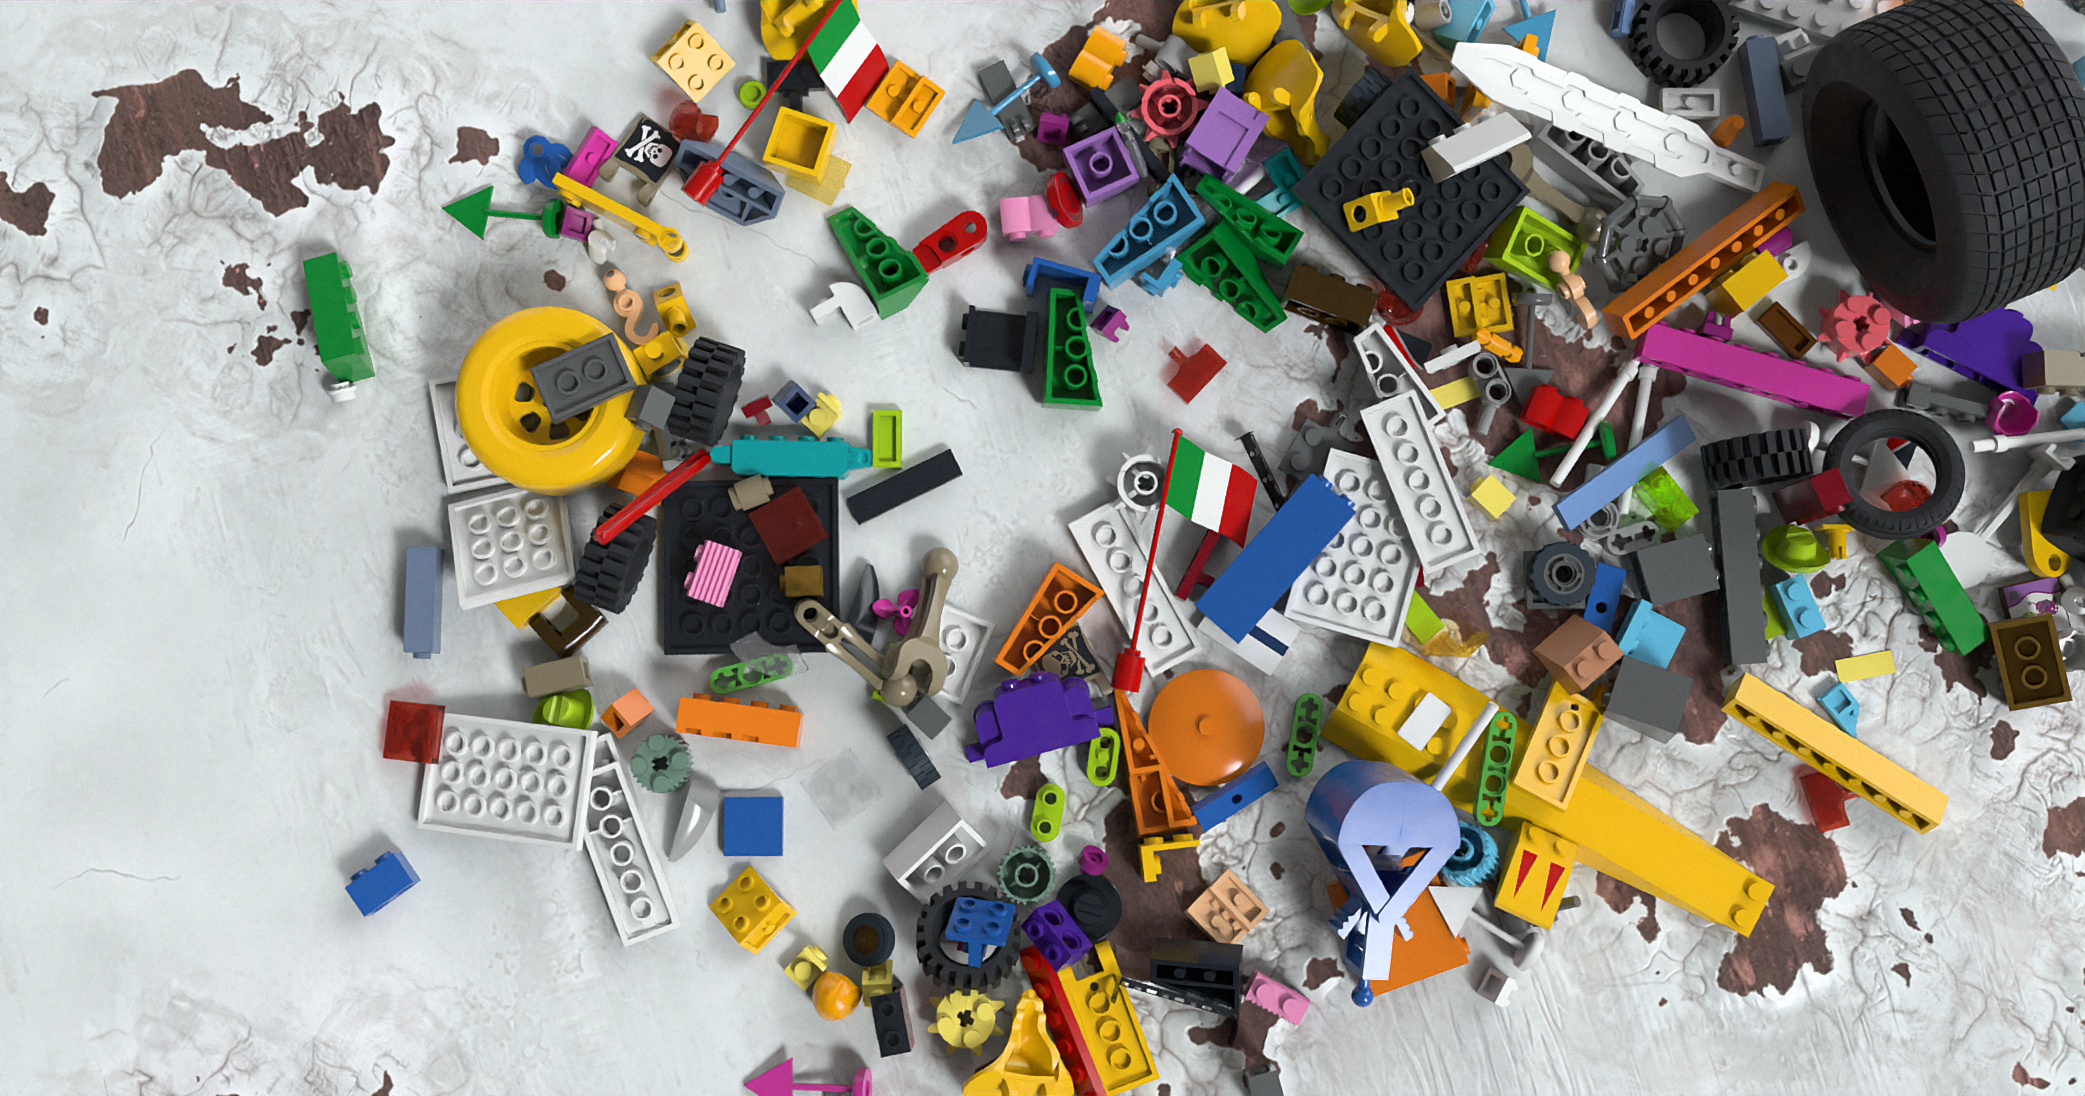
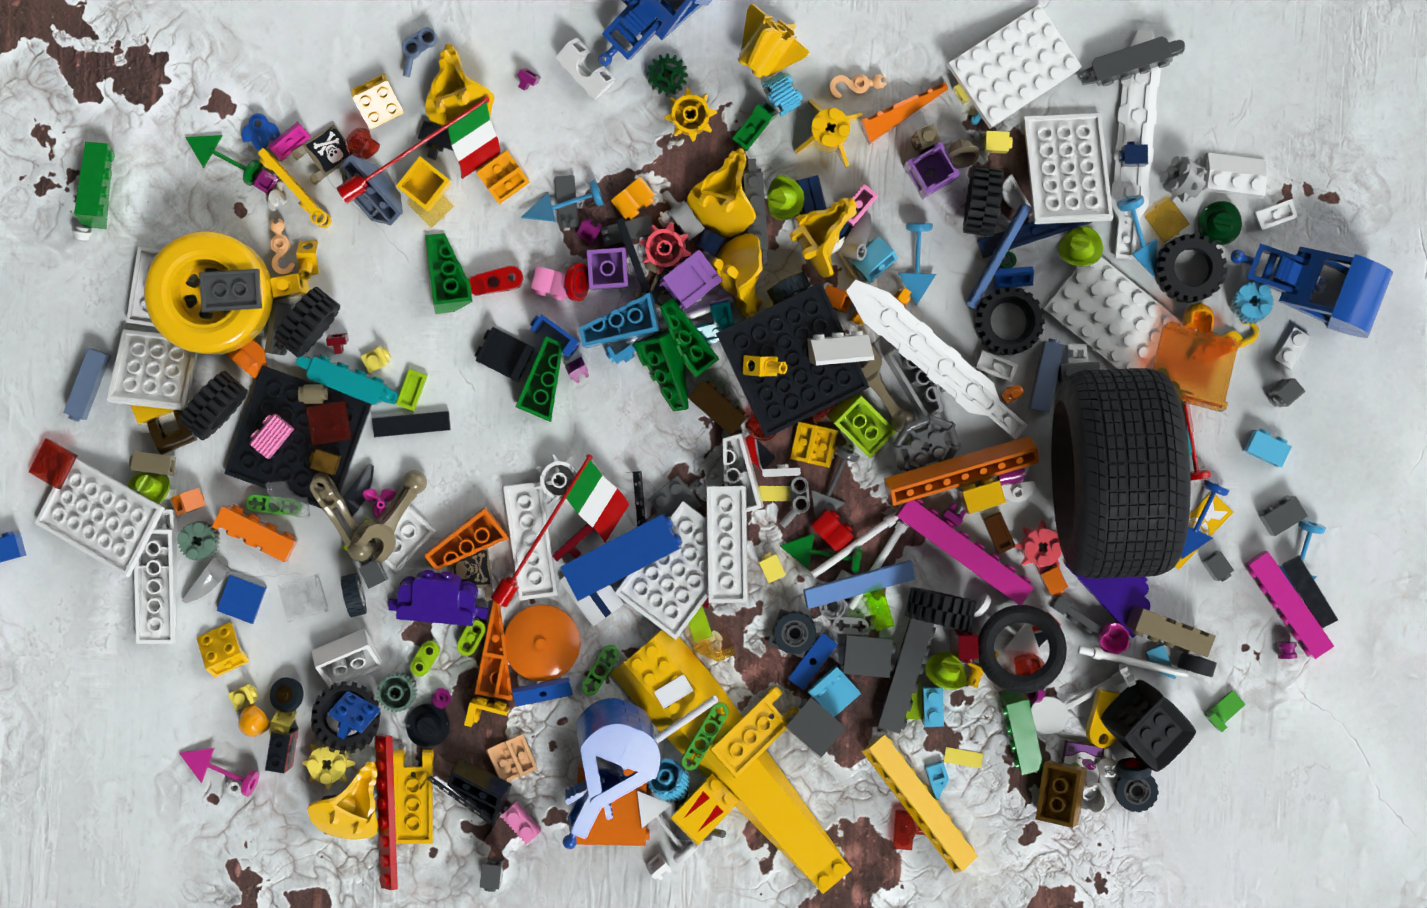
camera: 20 degrees right, 5 degrees up
red axle [593,448,711,545] -> none
dark grey brick [624,385,676,433] -> none
lime tile [738,80,767,111] -> none
dark blue brick [771,380,817,424] -> none
white brick [809,282,879,331] -> none
dark purple brick [1021,899,1093,973] -> none
clear piece [1115,112,1147,178] -> none
clear red plate [1166,343,1227,405] -> none
light yellow brick [1188,46,1234,95] -> none
light orange axle [1471,327,1523,363] -> none
nougat slope [1532,614,1624,696] -> none
light nougat piece [1547,250,1598,330] -> none

